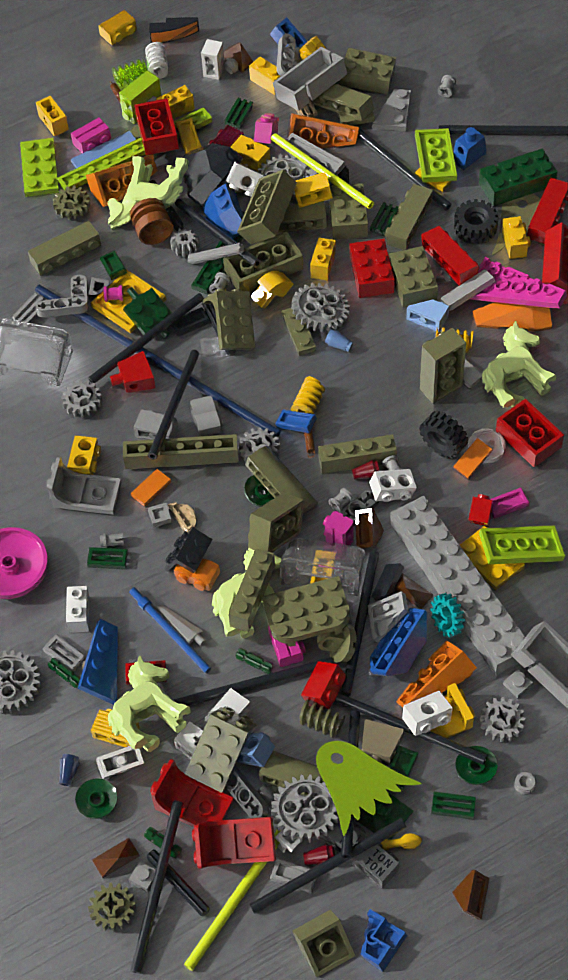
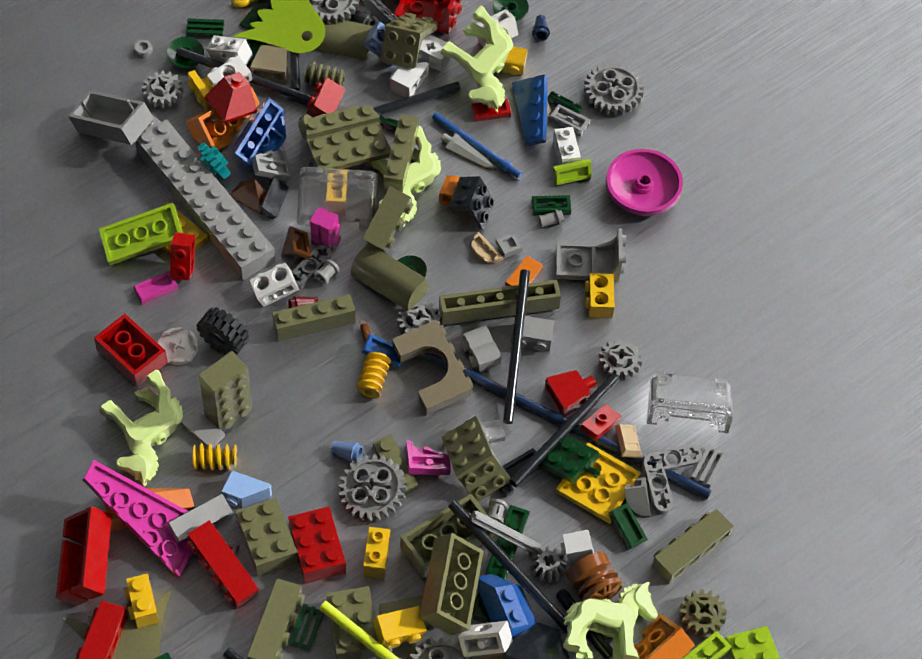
camera: 165 degrees right, 0 degrees up
dark pink bush [104,285,123,302] -> none
yellow brick [251,271,294,309] -> none
black piece [341,551,379,696] -> none
light grey bush [382,455,403,470] -> none
orange tile [453,438,493,479] -> none
black tyre [454,199,499,244] -> none
none -> red slope [205,72,257,123]
none -> white brick [206,35,253,65]
none -> dark tan arch [392,320,473,415]
none -> dark pink wing [405,440,451,475]
none -> lime tile [553,158,592,186]
none -> white slope [560,530,594,563]
none -> plate [580,404,622,441]
none -> tan tile [615,424,642,458]

